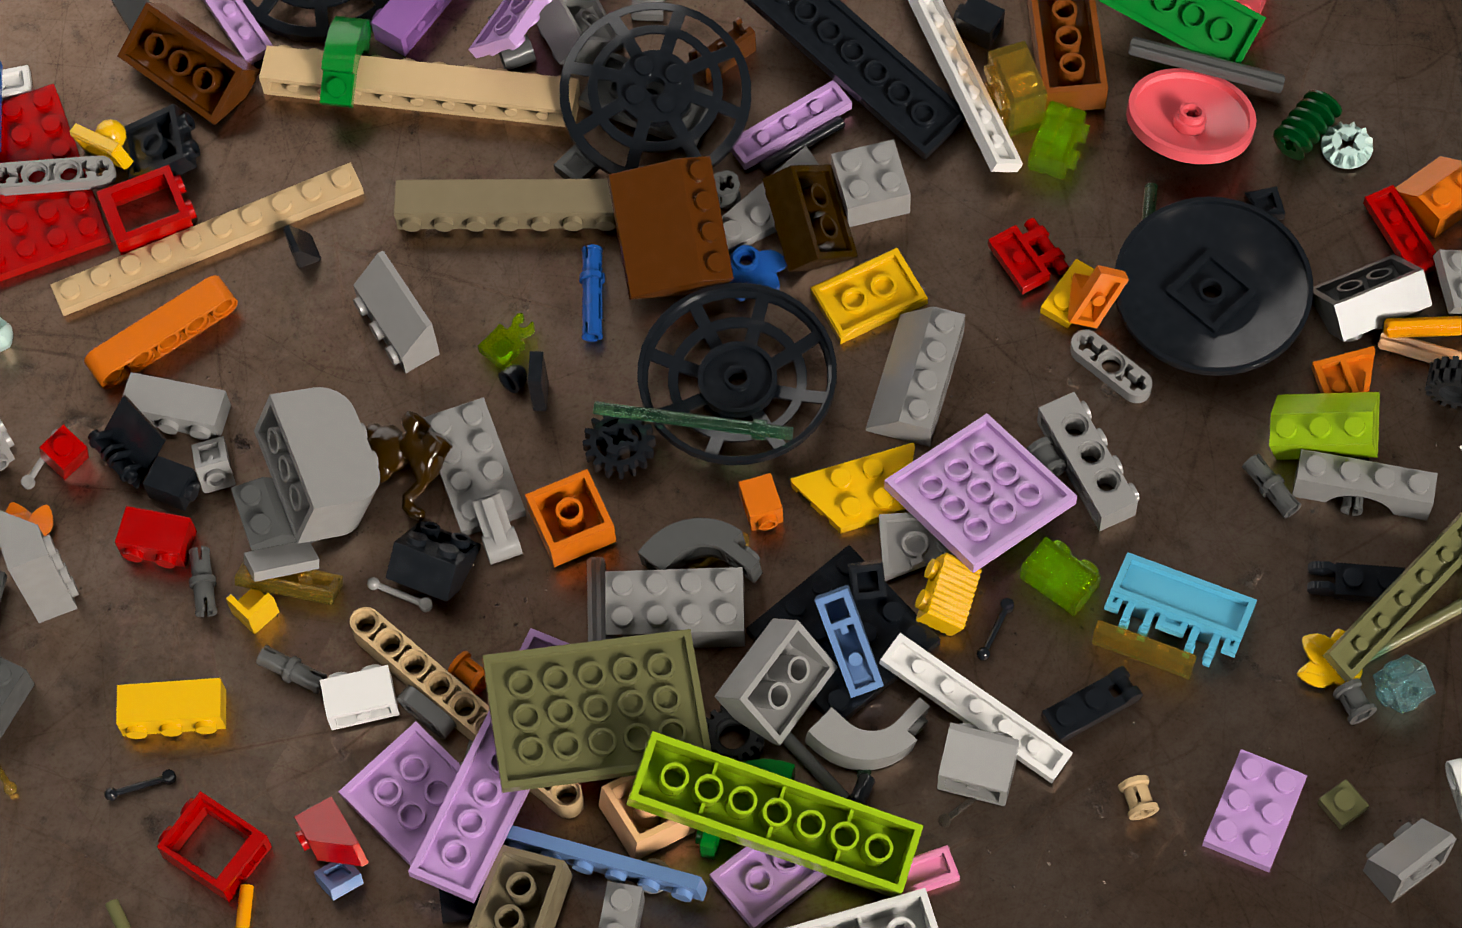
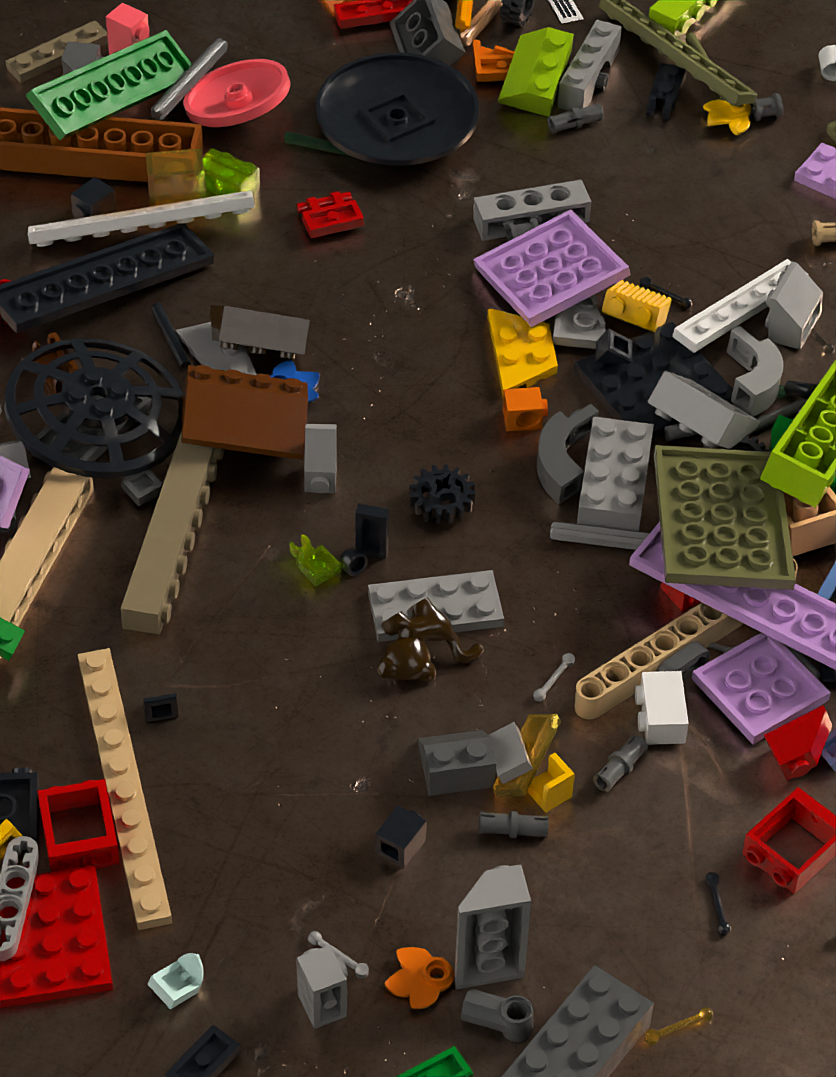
camera: 85 degrees left, 15 degrees down
red brick [39,424,89,480] -> none
orange beam [84,275,238,389] -> none
black hinge [88,395,166,489] -> none
red brick [115,506,197,569] -> none
yellow brick [116,678,226,739] -> none
light grey brick [122,372,231,440] -> none
light grey bracket [191,436,236,493] -> none
light grey brick [254,387,380,544] -> none
light grey slope [353,251,440,373] -> none
black slope [386,521,481,602] -> none
orange bush [448,650,486,695] -> none
light grey piece [472,492,523,565] -> none
orange brick [525,469,617,567] -> none
blue pin [579,244,605,342] -> none
clear green bar [593,401,794,441] -> none
black dish [637,283,837,465] -> none
lavender plate [731,80,852,170] -> none
yellow tile [810,248,928,344] -> none
medium blue slope [815,585,884,698] -> none
light grey brick [831,139,911,227] -> none
light grey slope [866,306,965,447] -> none
clear neon green brick [1020,537,1101,616] -> none
yellow plate [1040,259,1094,329] -> none
black plate [1041,666,1143,744] -> none
orange slope [1068,265,1129,329] -> none
light grey beam [1070,330,1152,403] -> none
clear yellow tile [1092,620,1197,680] -> none
medium azure hinge [1104,552,1257,668] -> none
black tile [1244,186,1286,220] -> none
dark green piece [1273,90,1342,160] -> none
light aqua gear [1321,121,1373,169] -> none
clear light blue brick [1372,654,1436,714] -> none
none -> light grey slope [304,424,337,493]

